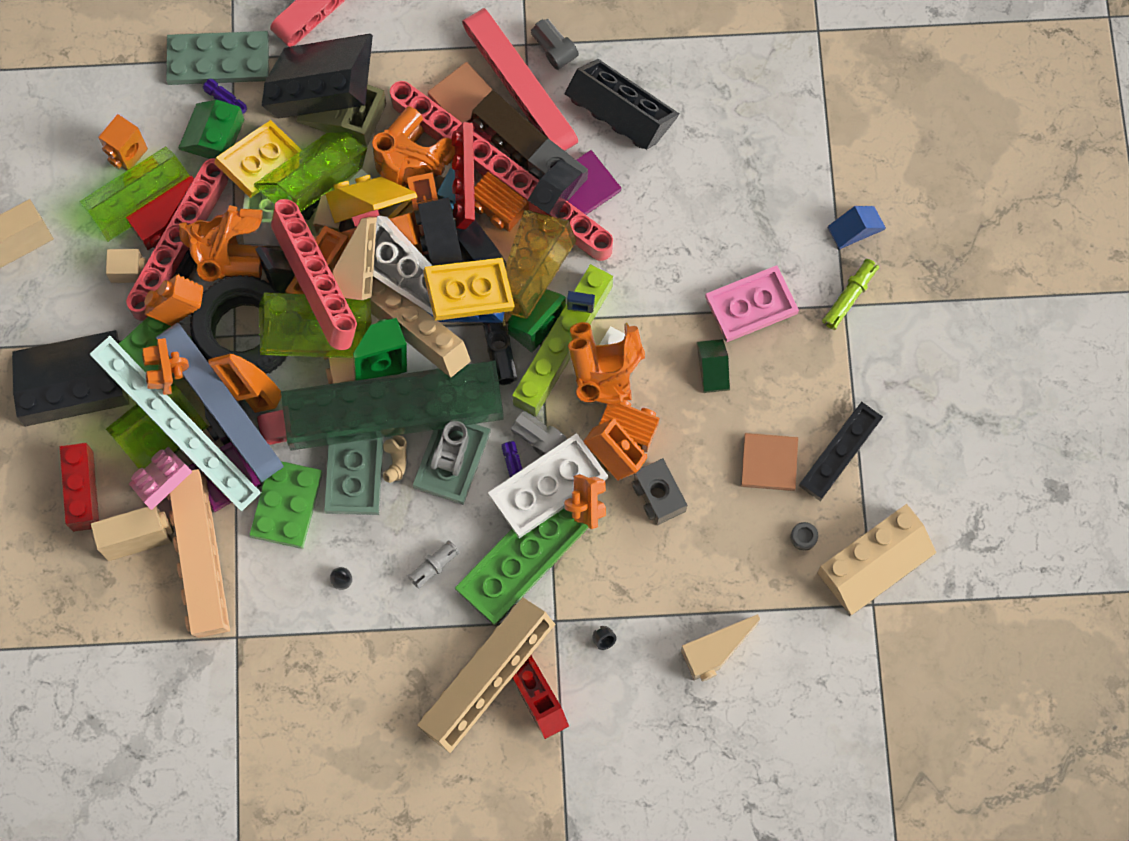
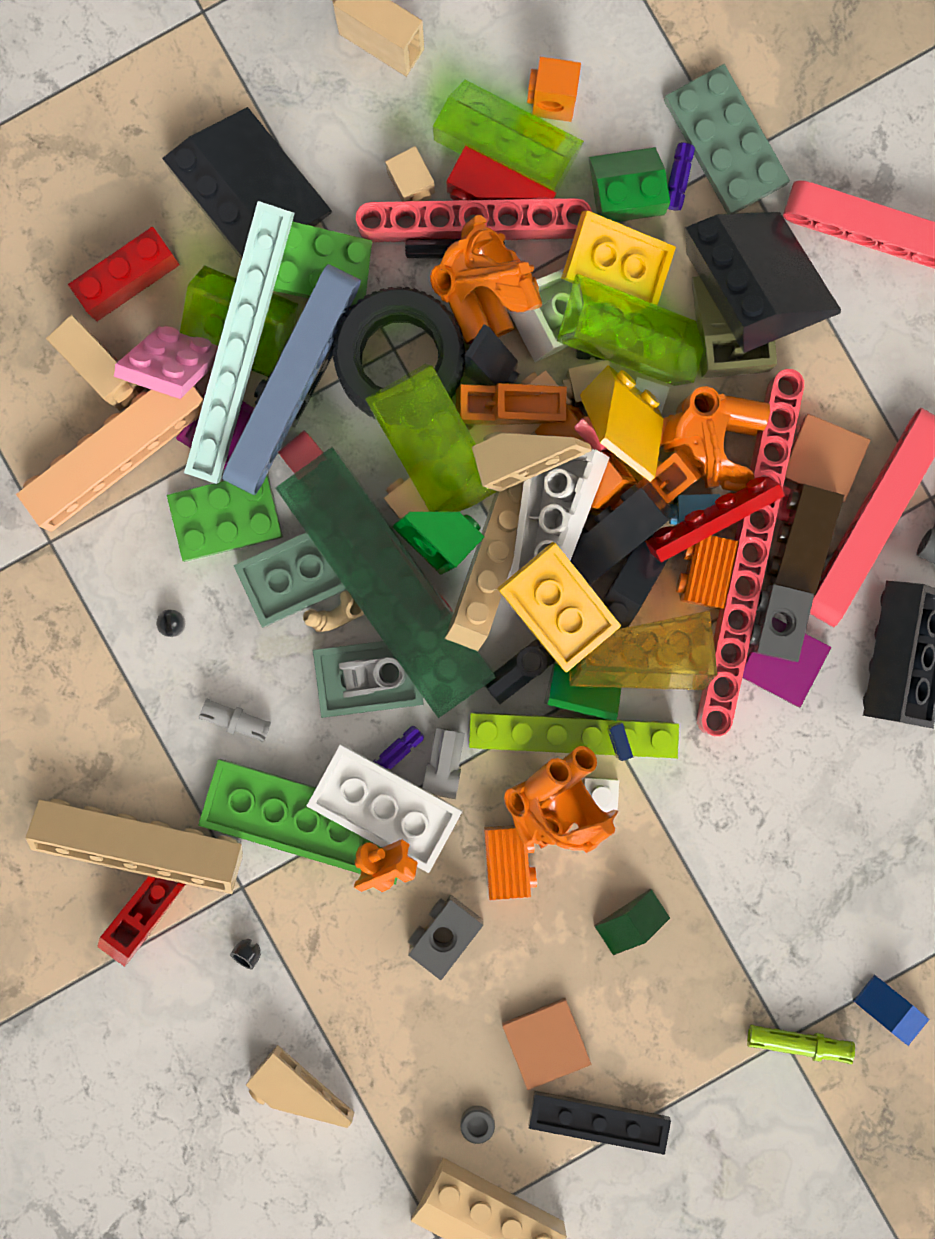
camera: 65 degrees right, 15 degrees up
orange hips [142,338,189,395] -> none
orange brick [144,274,203,326] -> none
orange slope [208,354,283,413] -> none
coral beam [271,199,357,350] -> none
black slope [527,159,583,218] -> none
orange brick [583,418,647,480] -> none
bright pink plate [705,265,799,343] -> none

